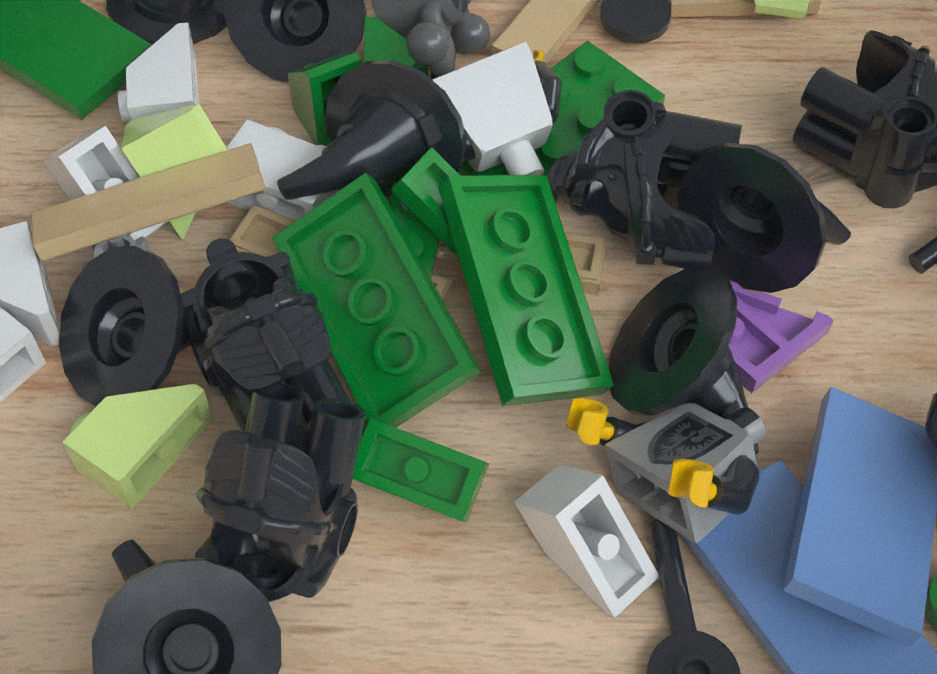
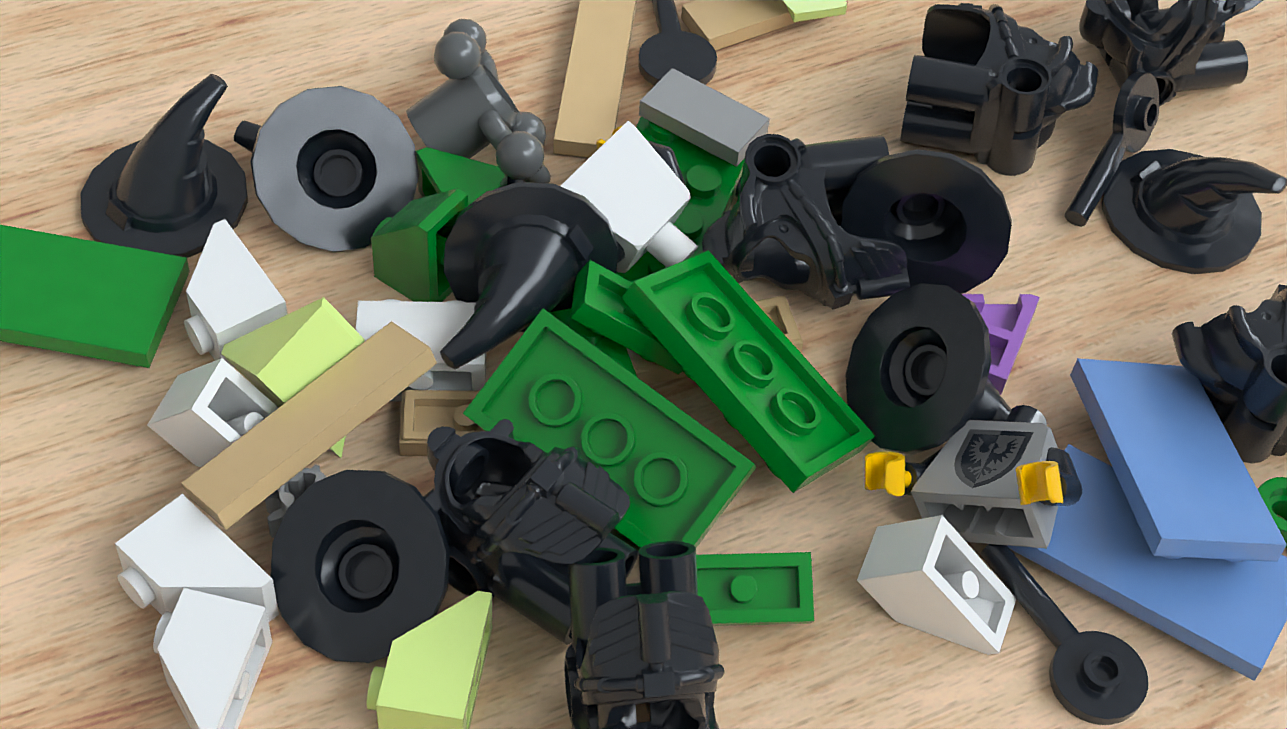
camera: 30 degrees left, 5 degrees down
none -> light grey tile [639,68,770,167]

